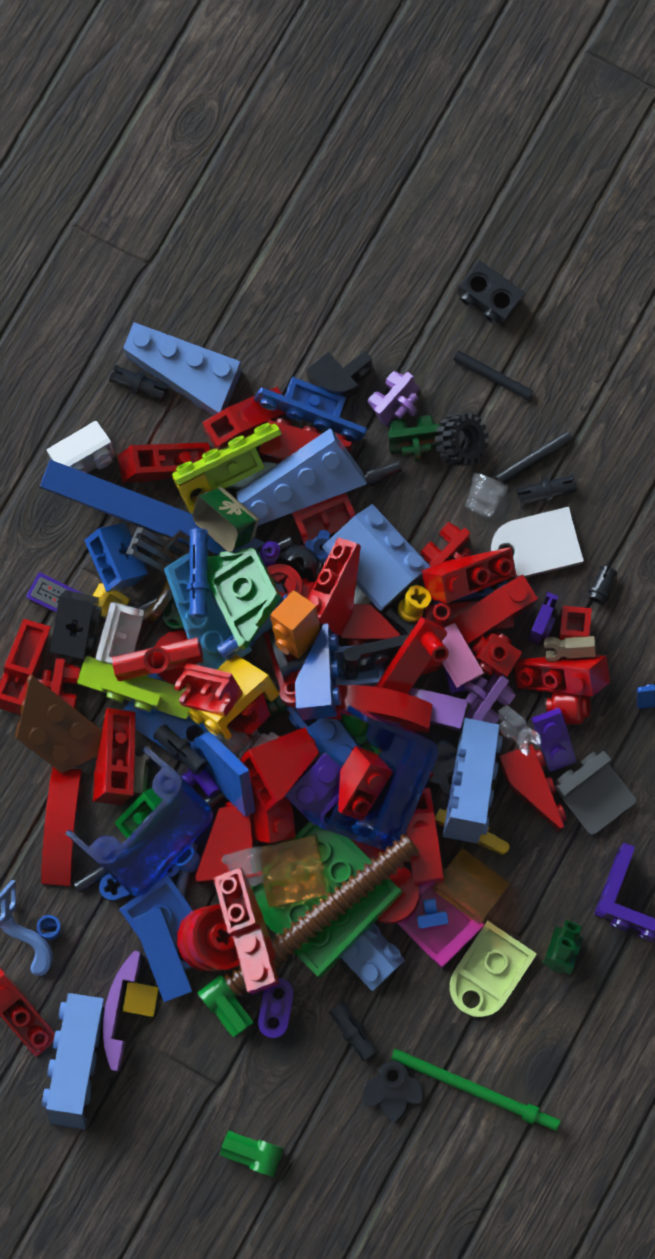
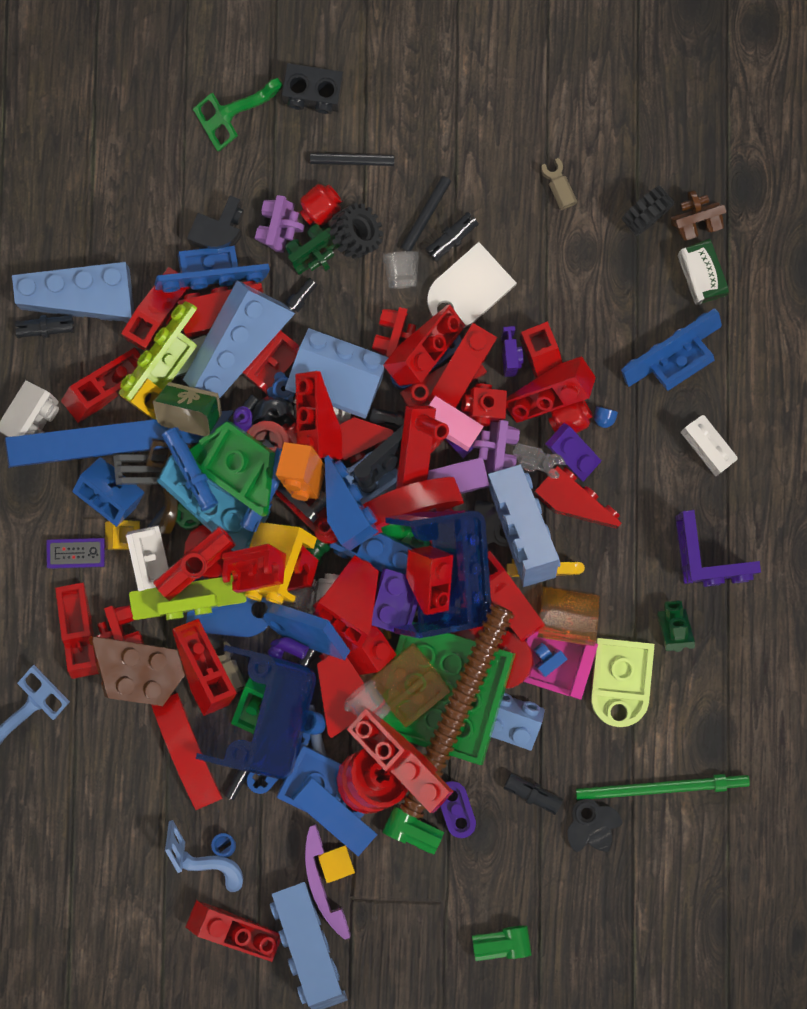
camera: 35 degrees left, 5 degrees up
black brick [50,590,102,659] -> none
black pin [153,724,208,775] -> none
yellow bush [398,585,431,622] -> none
dark tan bar [544,636,596,662] -> none
dark grey bracket [556,751,636,835] -> none
black pin [587,565,618,605] -> none
none -> green piece [193,78,283,151]
none -> red head [300,184,343,226]
none -> blue hinge [594,406,618,428]

